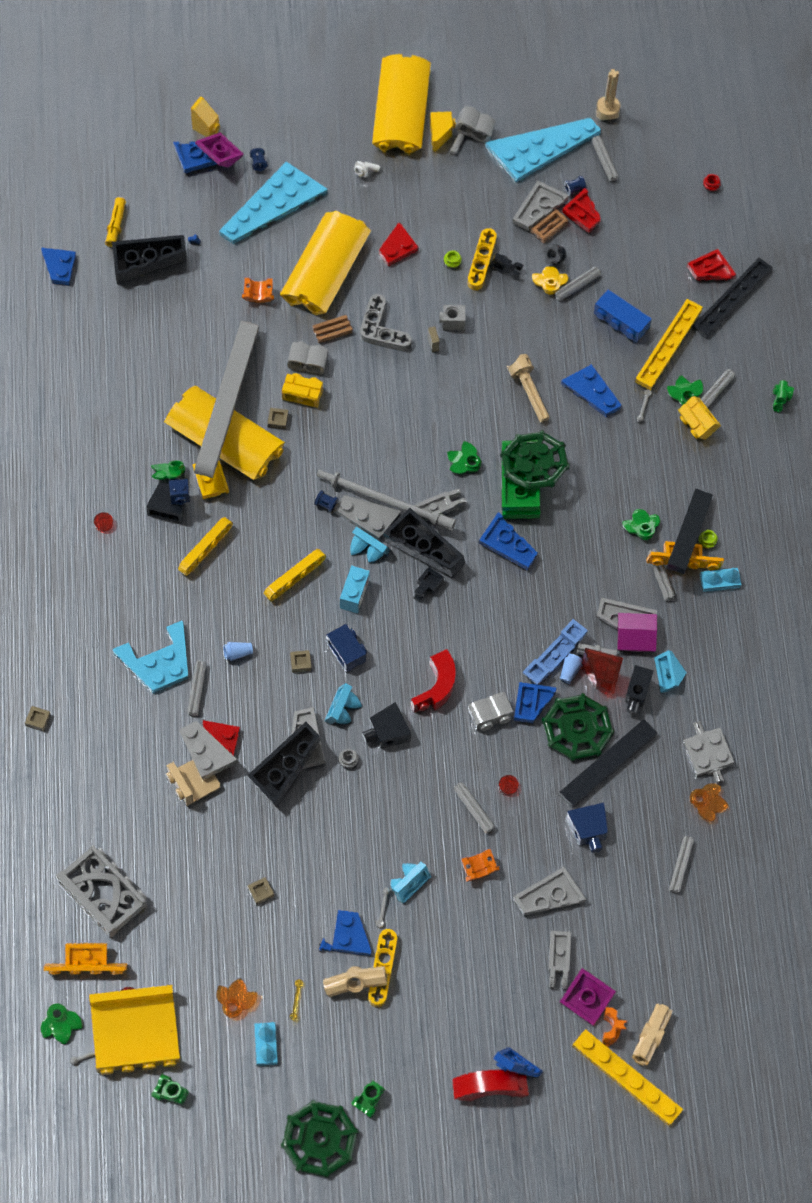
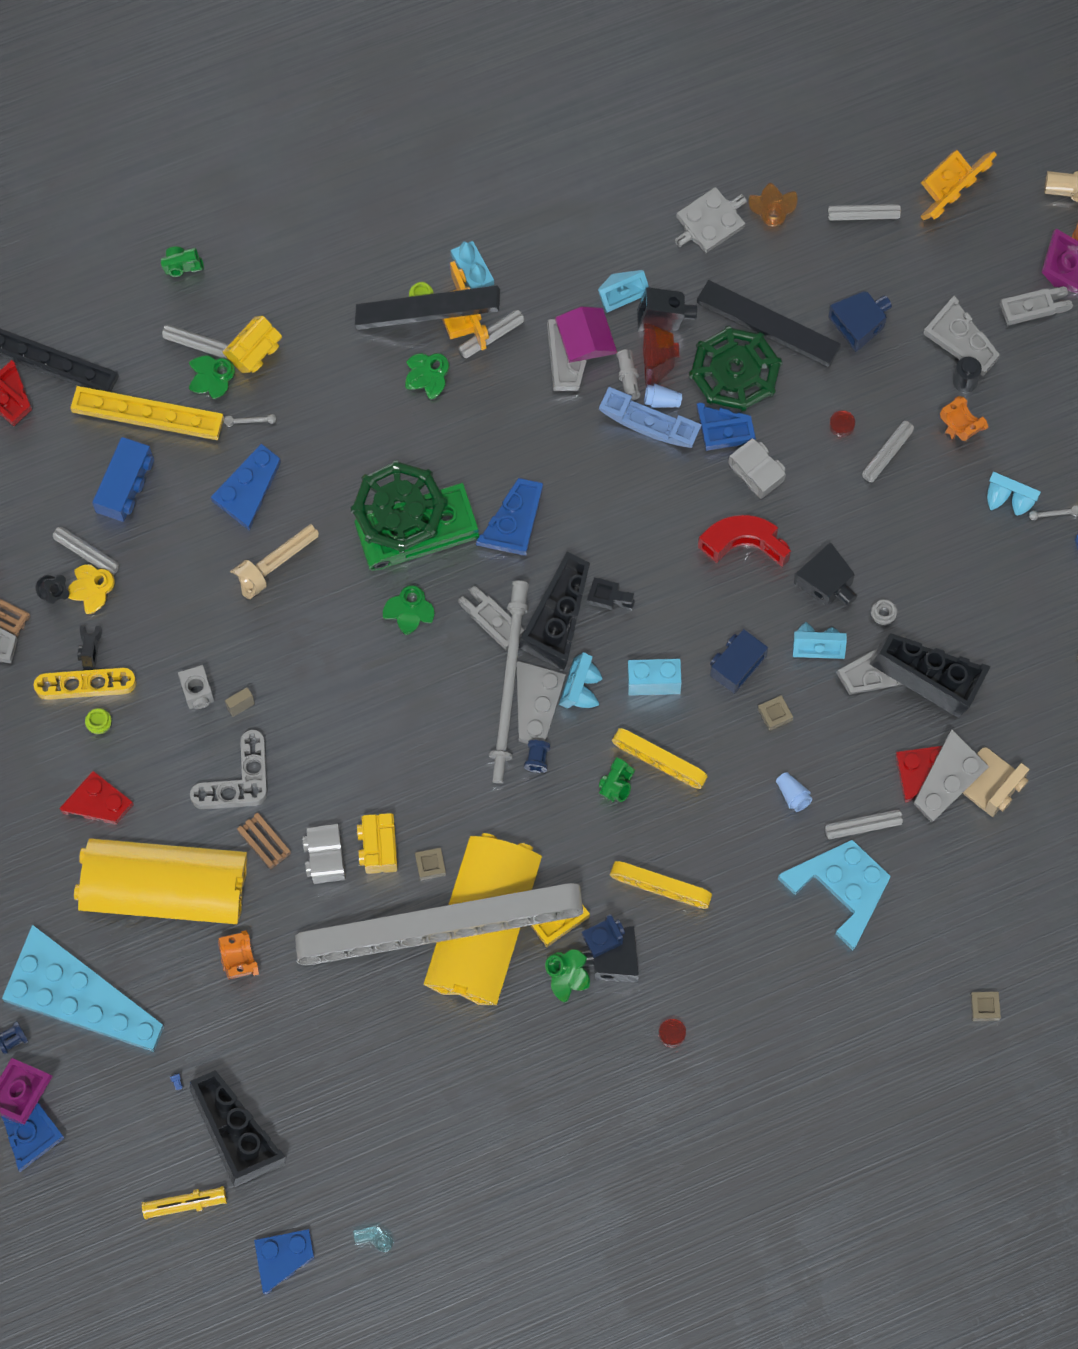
camera: 105 degrees left, 5 degrees up
none -> clear light blue arm [353,1226,393,1252]
none -> green plate [599,757,635,803]
none -> light orange bracket [920,150,997,220]
none -> black brick [953,357,982,393]

